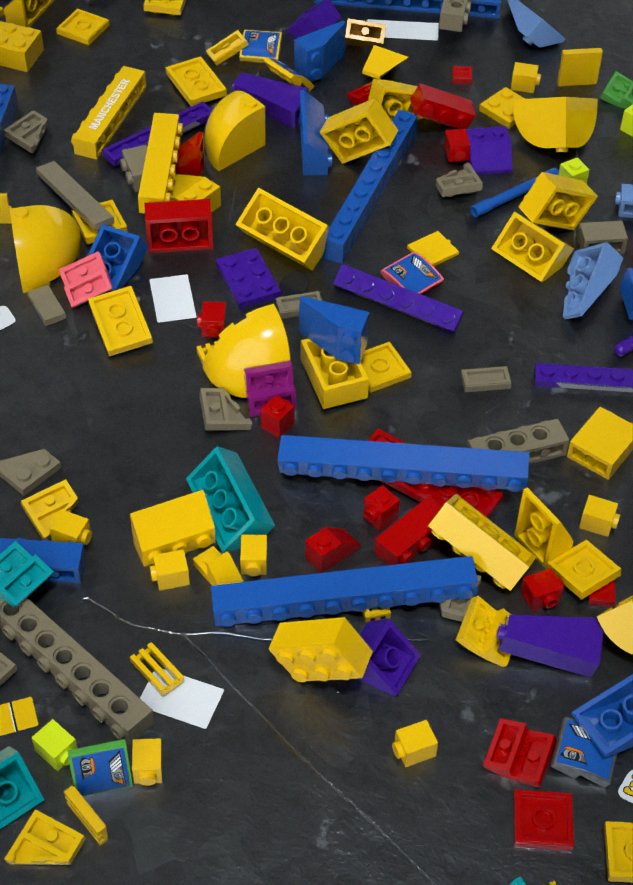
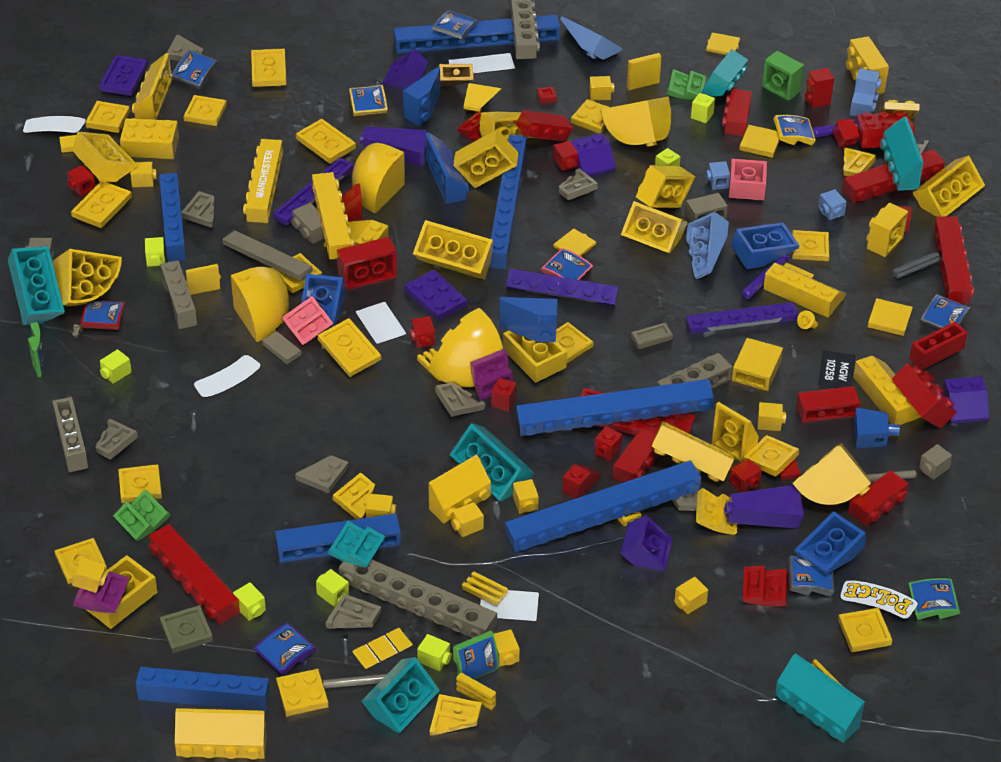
camera: 15 degrees left, 5 degrees down
yellow slope [193,546,244,585] -> none
yellow tile [206,30,249,66] -> none
yellow slope [264,57,314,92] -> none
yellow brick [268,617,373,682] -> none
dark tan tile [276,291,322,319] -> none
blue piece [470,167,559,218] -> none
red tile [514,789,574,851] -> none

